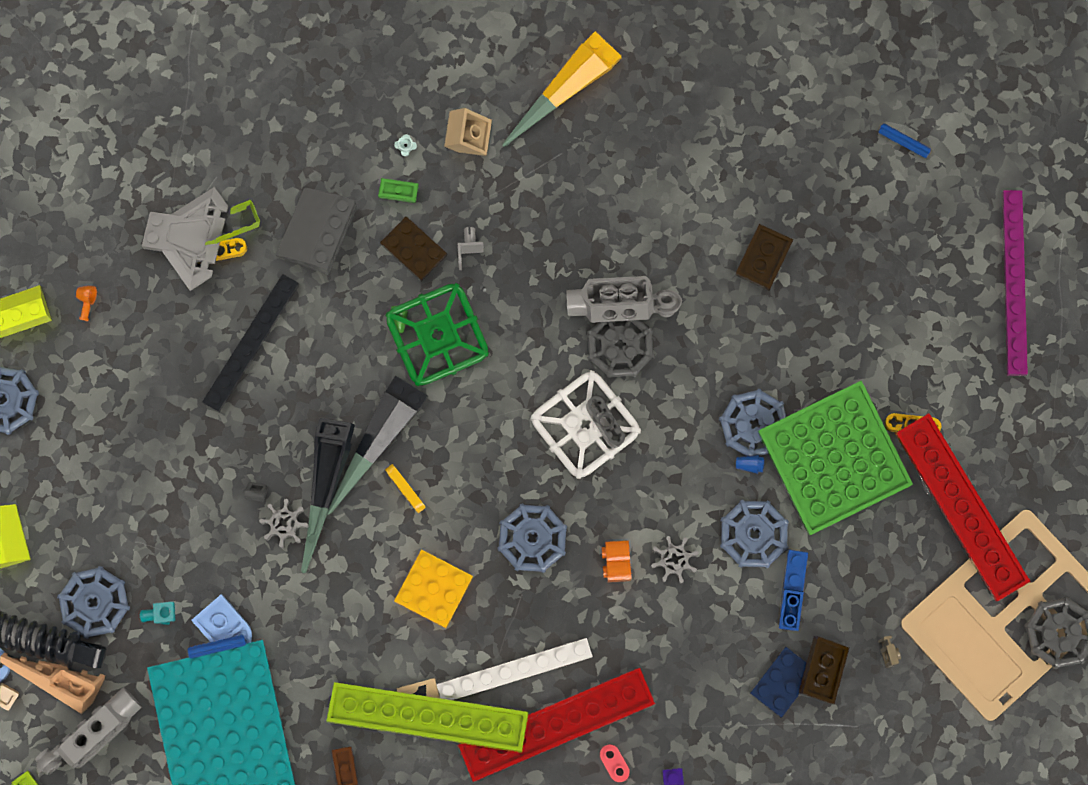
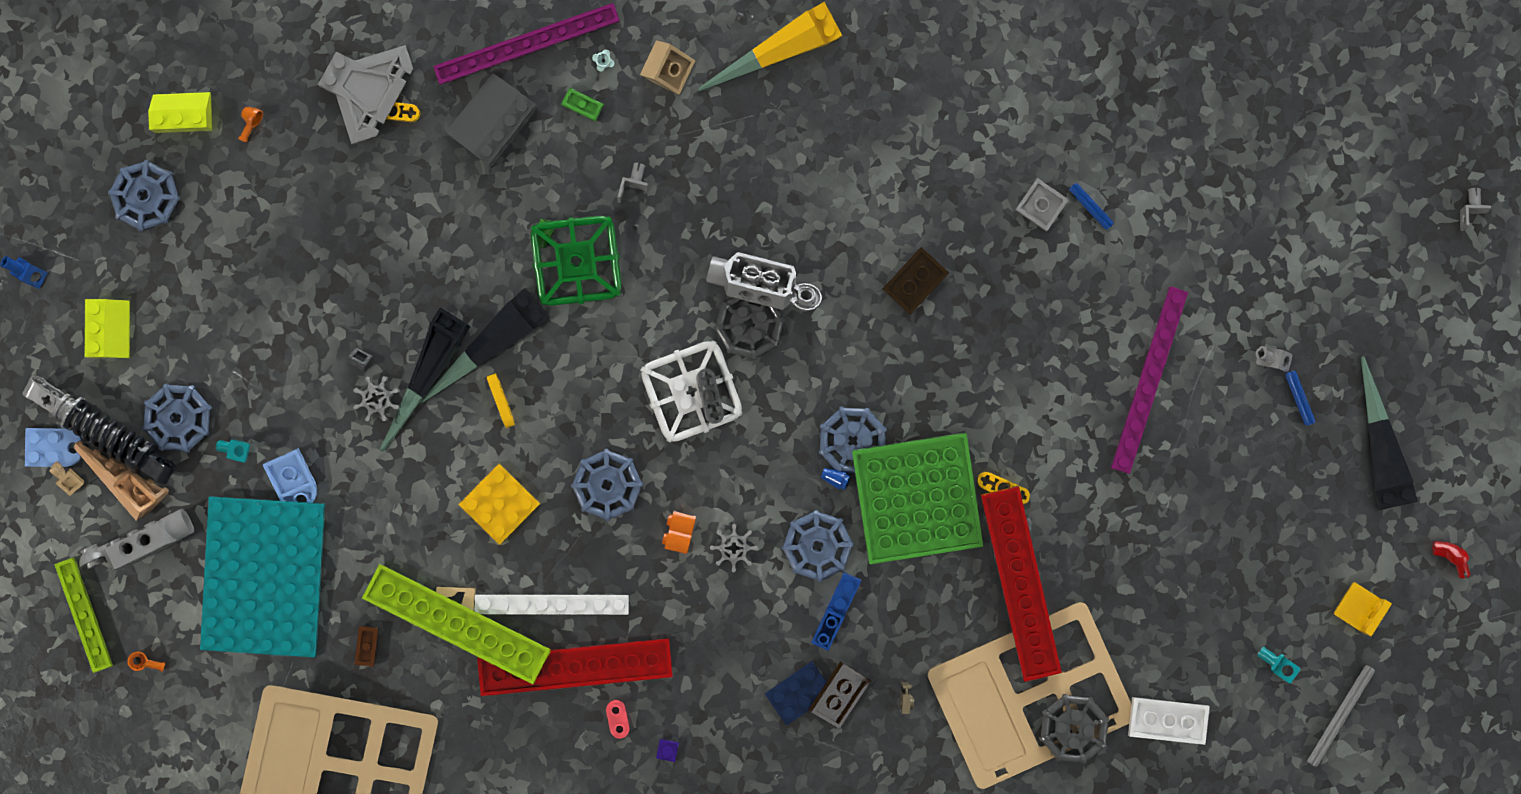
camera: 15 degrees right, 10 degrees up
blue axle [188,635,246,659] -> none
black plate [202,274,299,413] -> none
lime piece [205,200,260,245] -> none
dark brown plate [380,216,447,282] -> none
none -> magenta plate [433,3,620,85]
none -> light grey plate [1015,178,1069,232]

